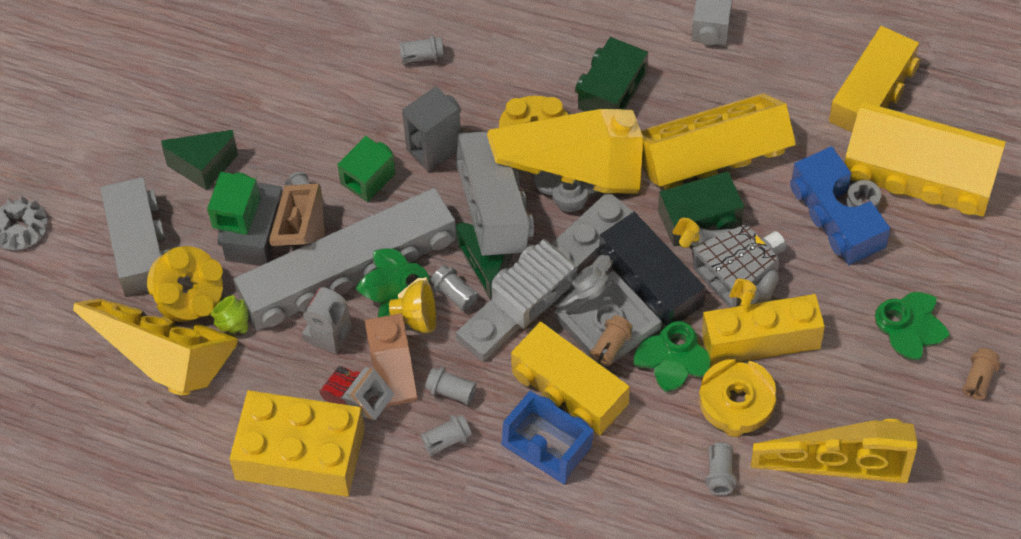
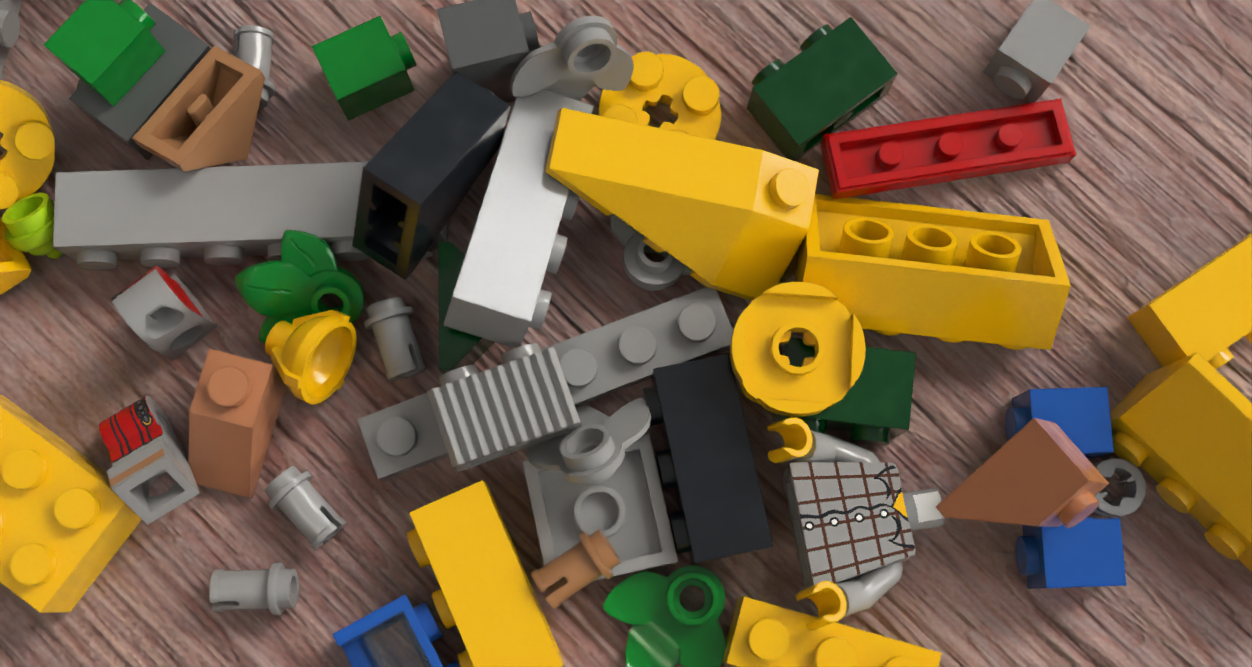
camera: 20 degrees right, 20 degrees up
none -> black slope [352,71,511,280]
none -> light grey plate [511,16,634,101]
none -> yellow plate [730,282,866,417]
none -> red tile [820,98,1076,200]
none -> nougat slope [936,418,1109,529]

